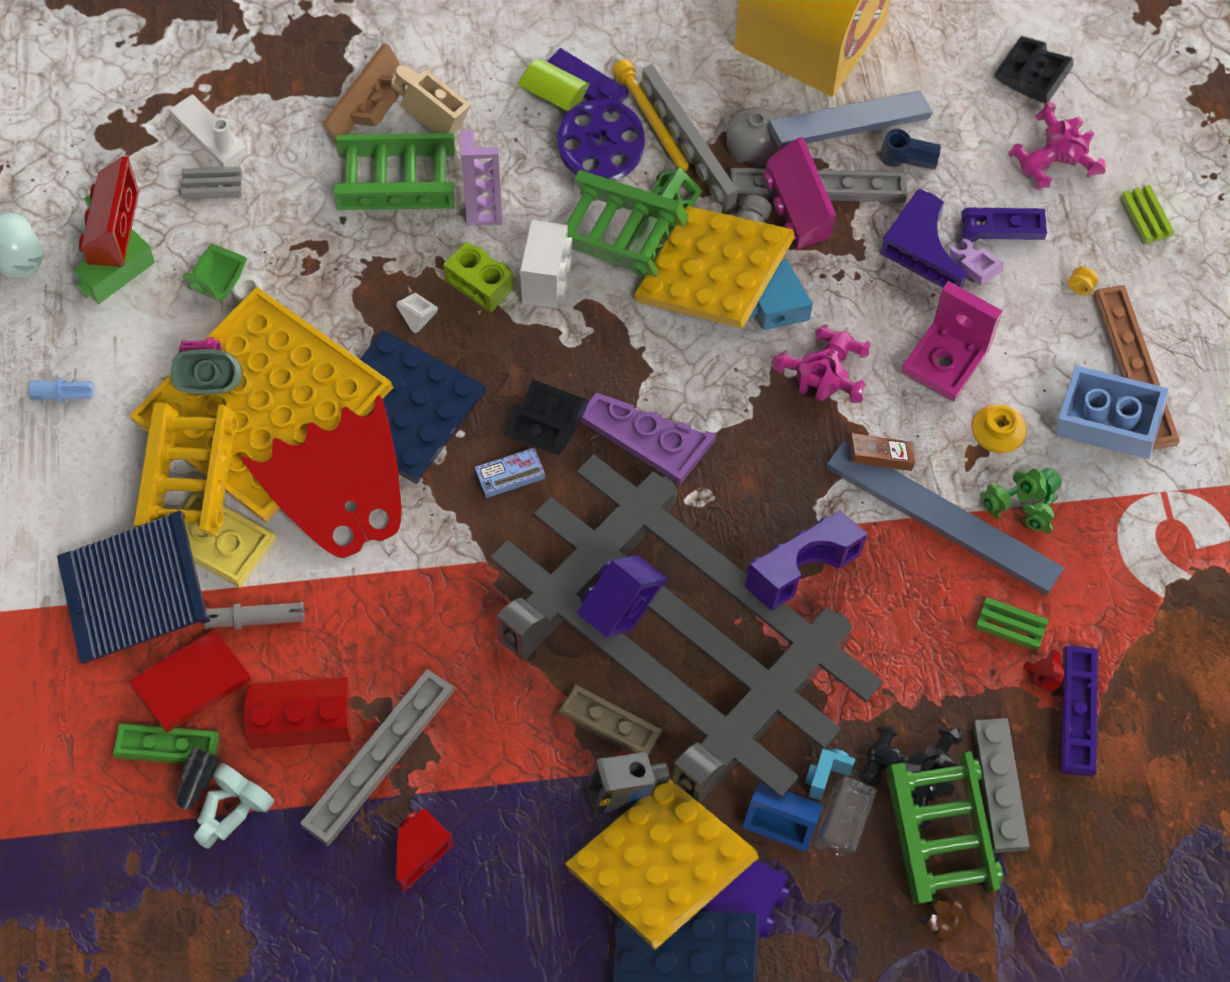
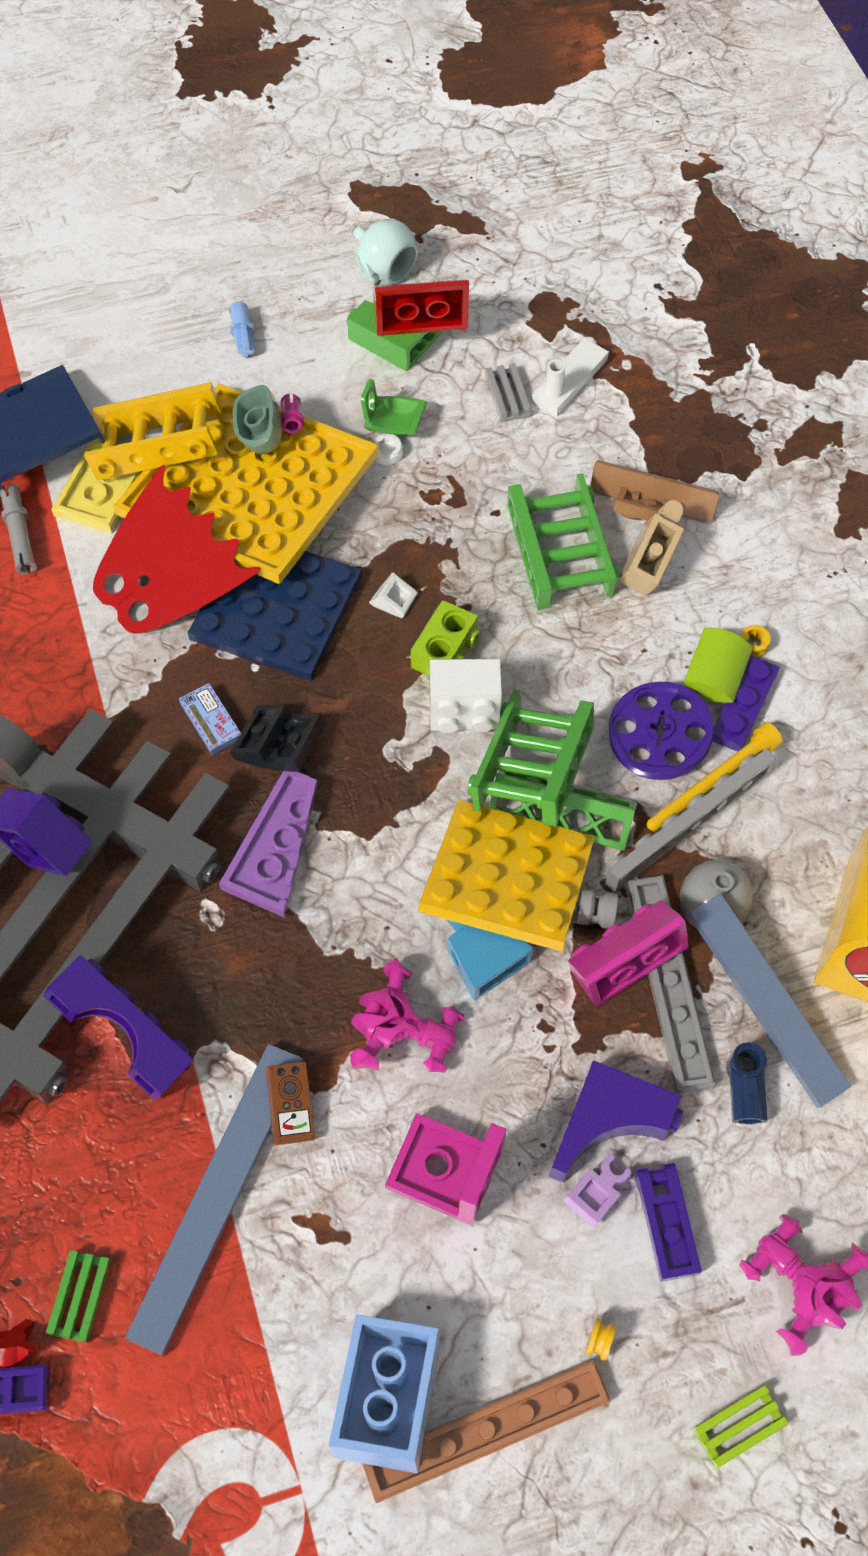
camera: 80 degrees right, 0 degrees up
lavender fence [461,130,503,225] -> none
yellow piece [971,404,1027,453] -> none
bright green plant [980,468,1062,534] -> none
none -> yellow bush [741,625,771,658]

